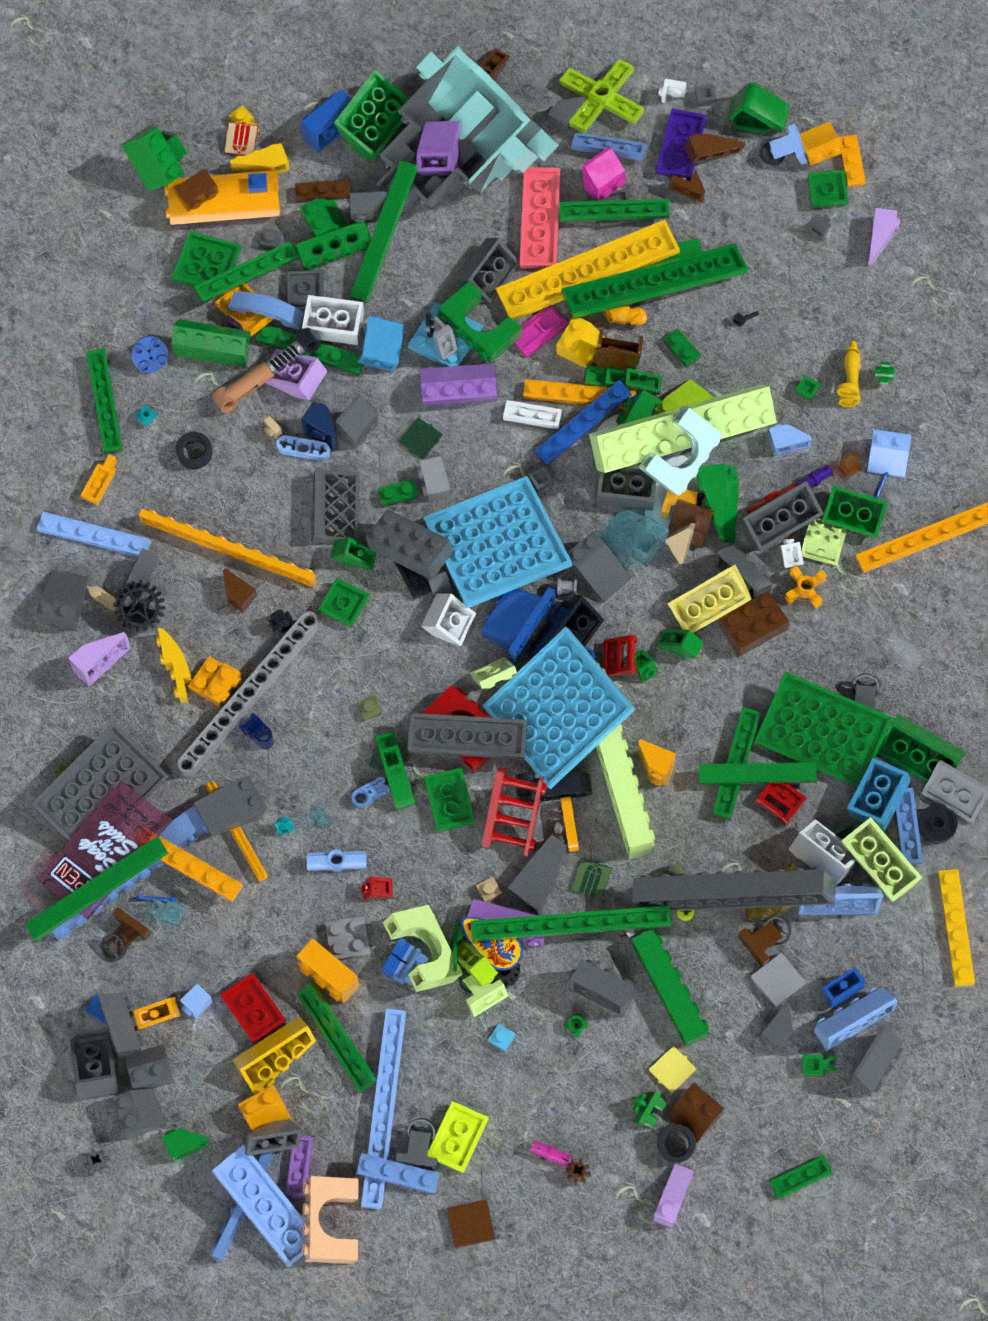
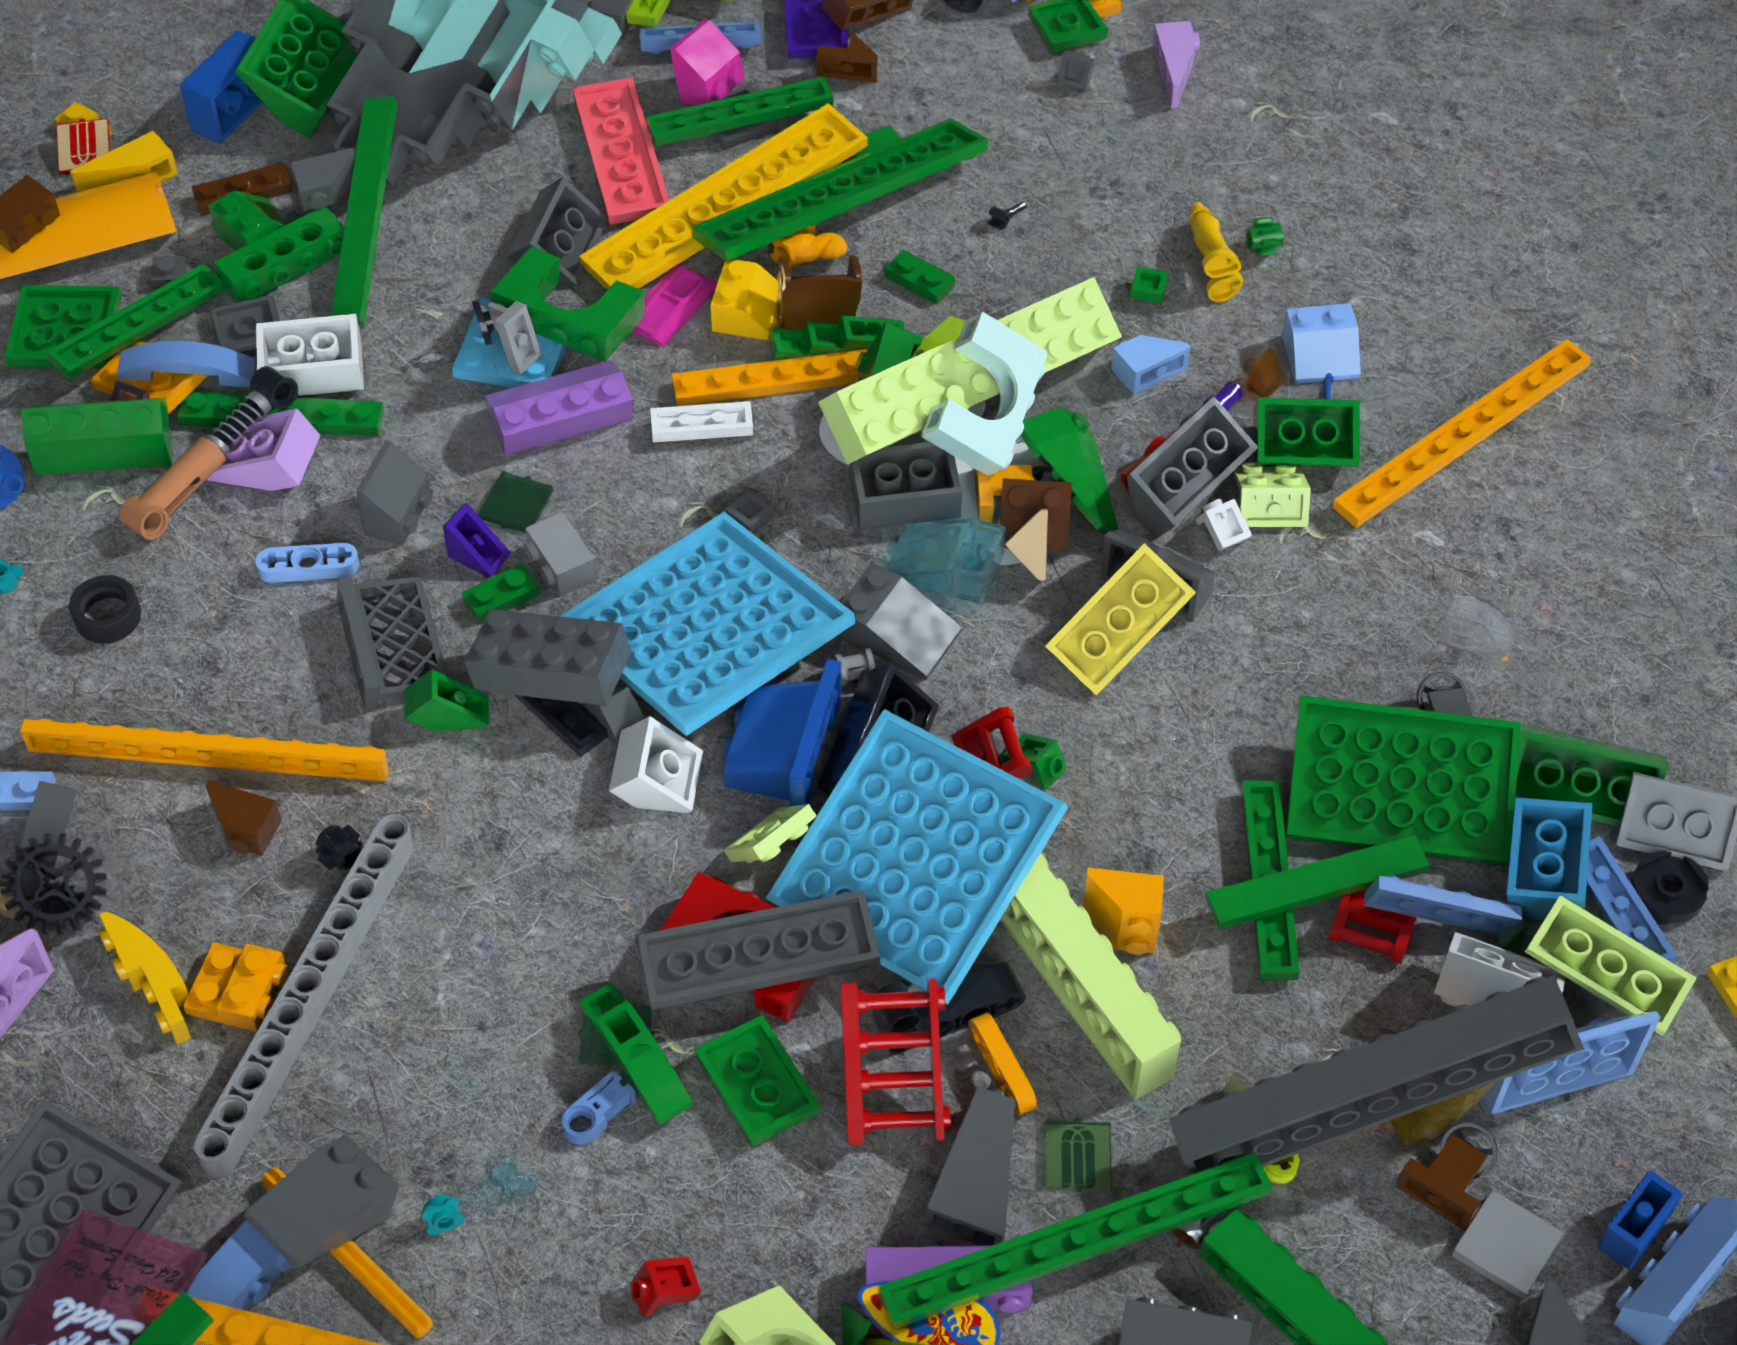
camera: 20 degrees left, 15 degrees down
clear blue piece [238,713,274,749] -> none
blue plate [248,173,267,193] -> none
tan plate [264,416,283,440] -> none
dark blue slope [301,401,338,452] -> none
light blue piece [307,850,367,872] -> none
green plate [318,578,370,628] -> none
olive plate [357,696,382,722] -> none
dark azure panel [358,316,404,372] -> none
medium lavender slope [416,121,461,176] -> none
tan plate [476,877,502,903] -> none
blue plate [534,380,632,466] -> none
green slope [656,629,704,659] -> none
reddish brown brick [719,591,789,657] -> none
light orange pin [785,566,827,609] -> none
none -> dark purple slope [443,502,511,577]
none -> medium blue plate [1364,875,1522,937]

